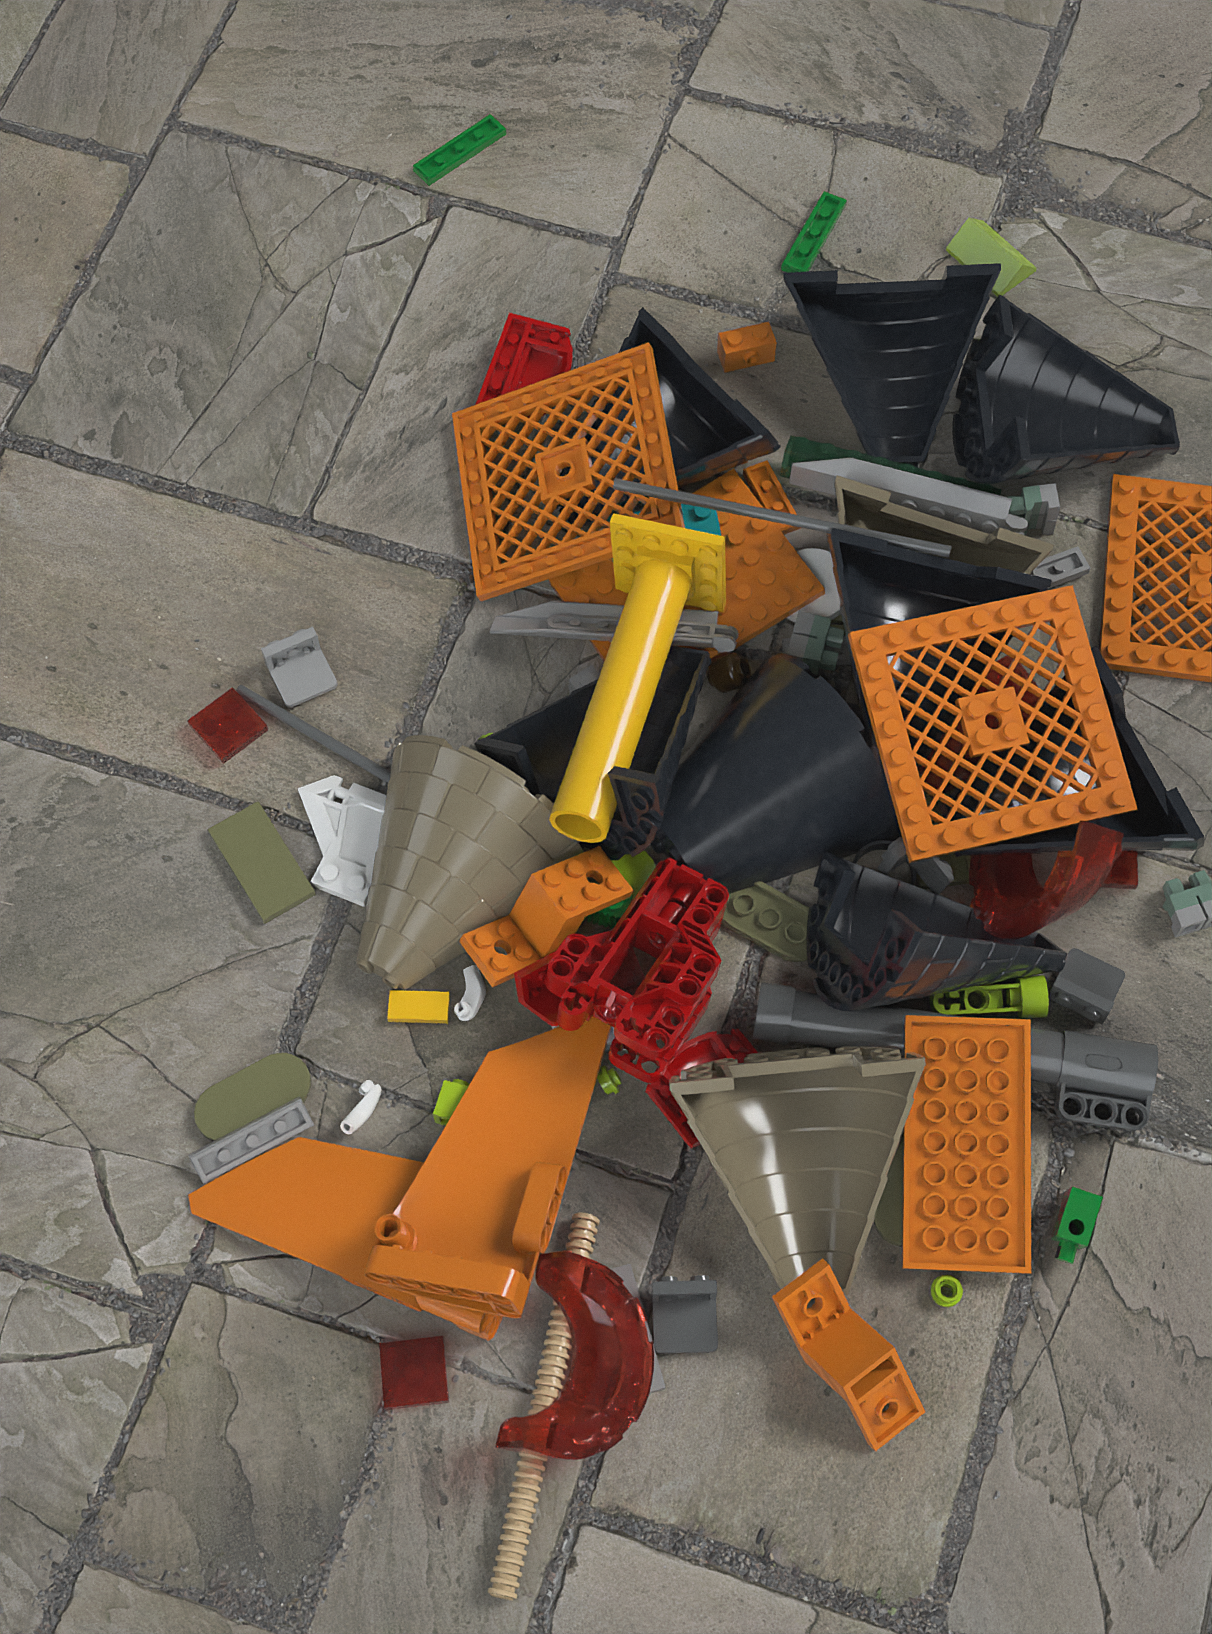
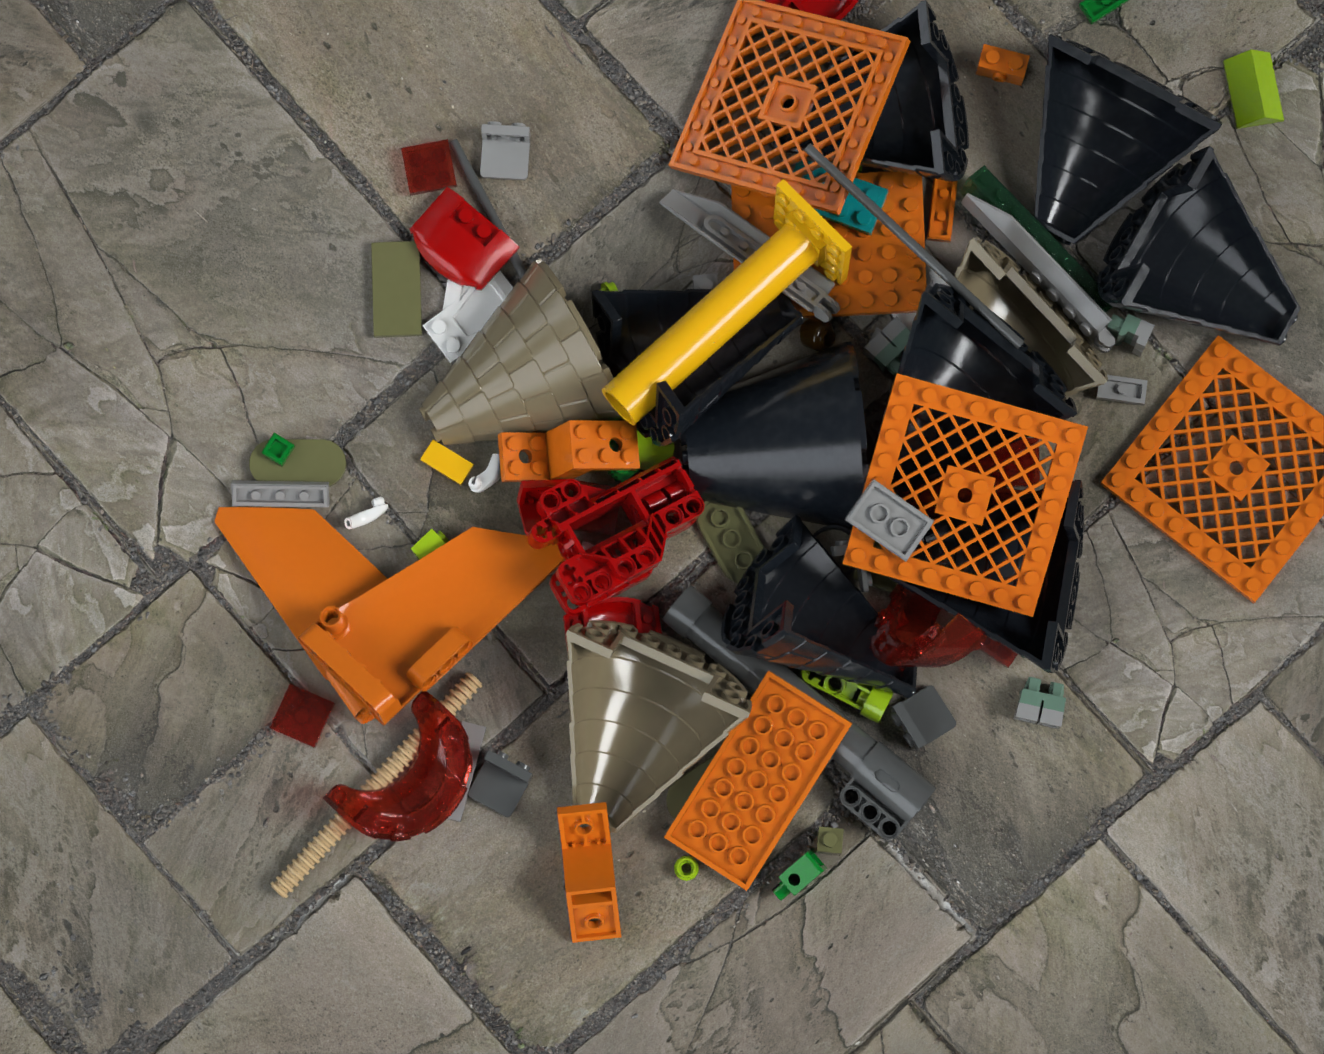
camera: 30 degrees right, 15 degrees up
lime plate [597,1065,622,1095] -> none
none -> green tile [261,433,295,466]
none -> red slope [410,187,519,291]
none -> olive brick [816,827,844,856]
none -> light grey tile [845,479,934,561]

